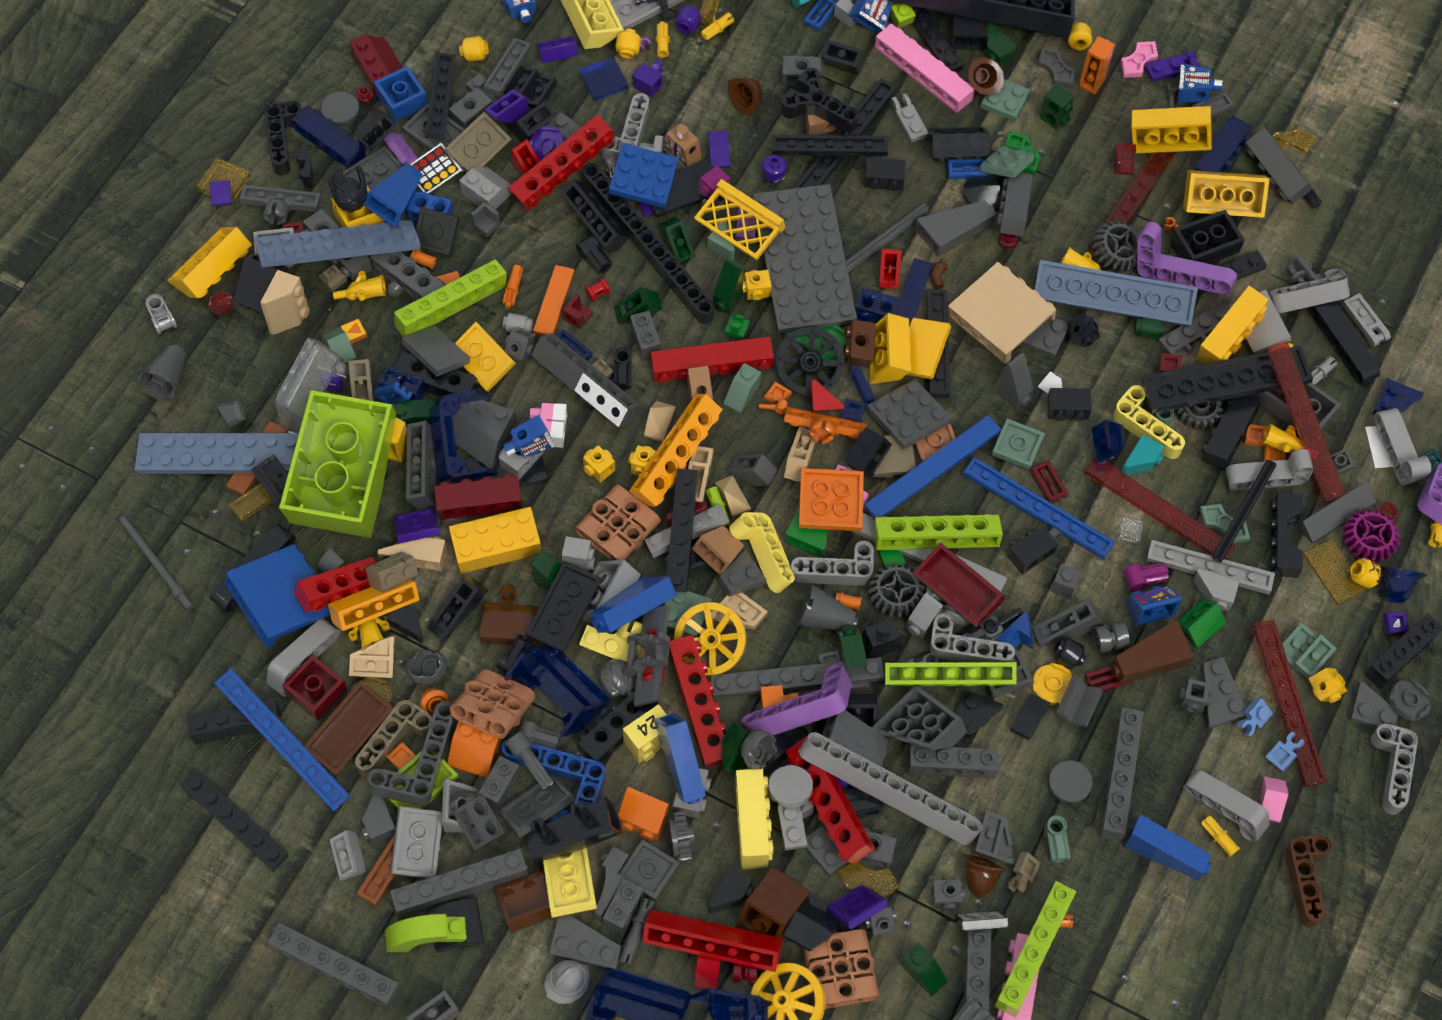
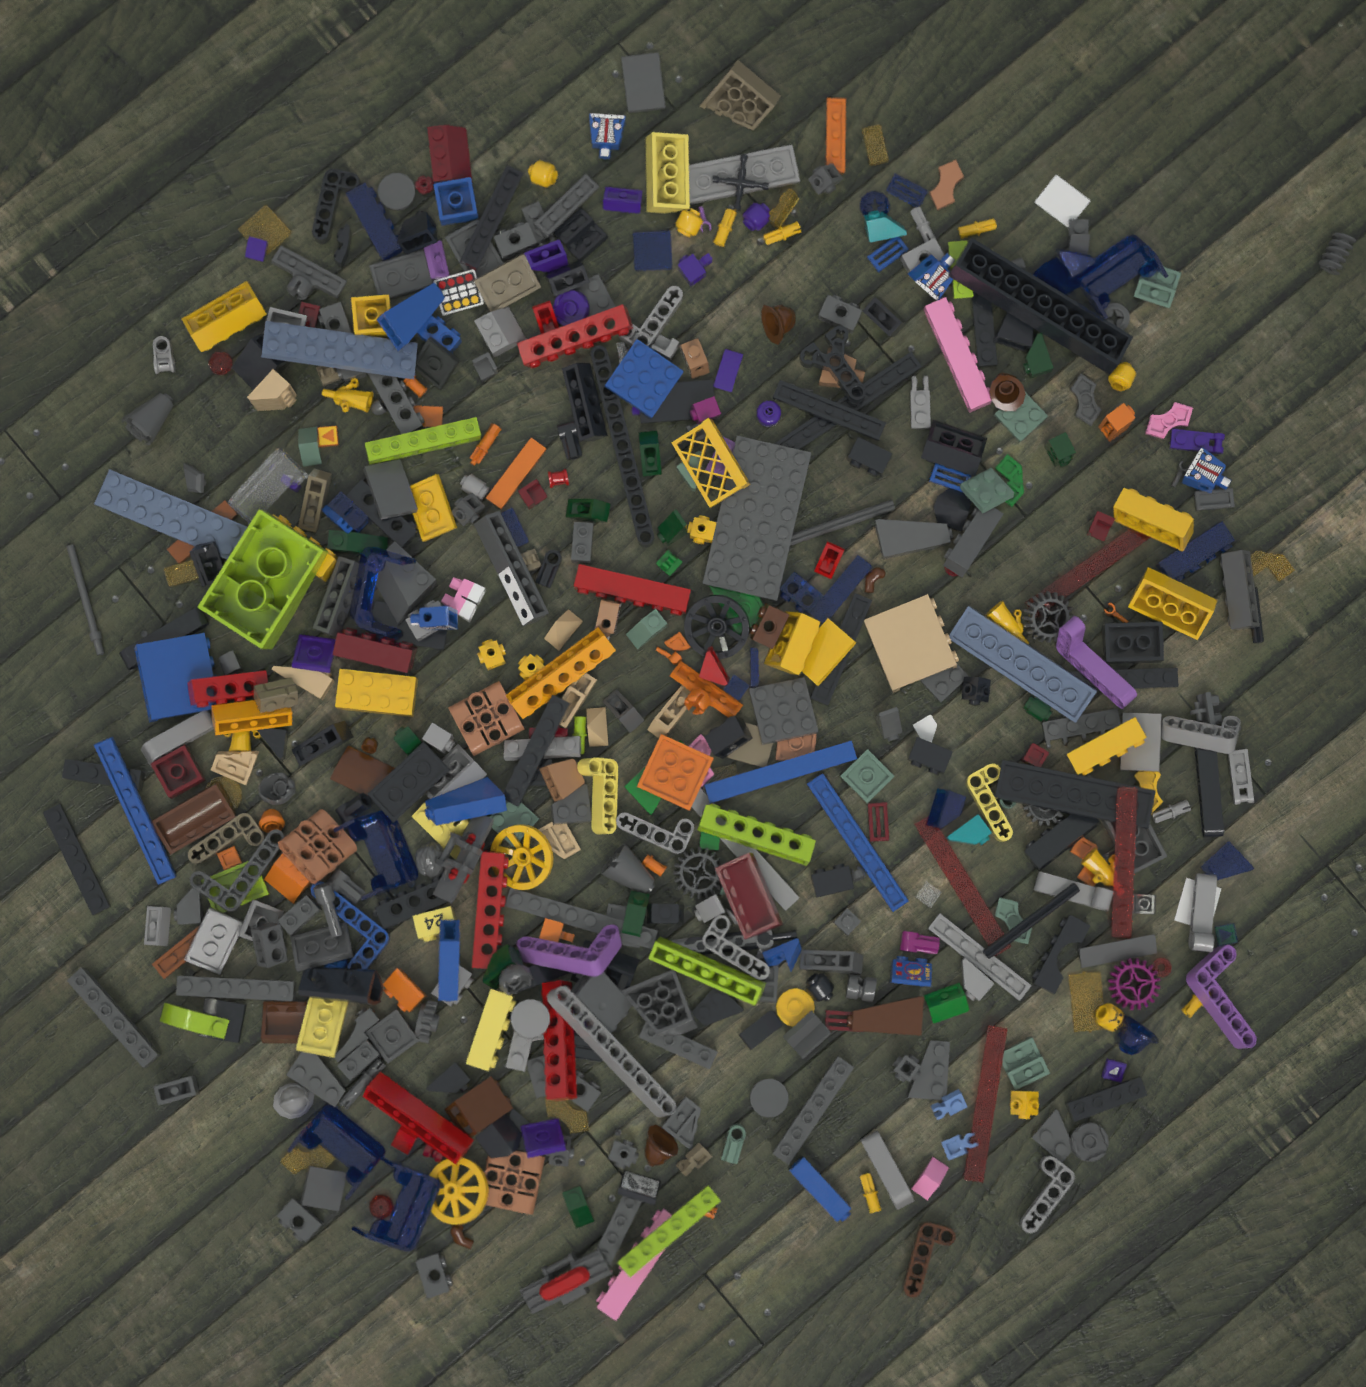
camera: 25 degrees right, 20 degrees up
black hair [329,165,368,212] -> none

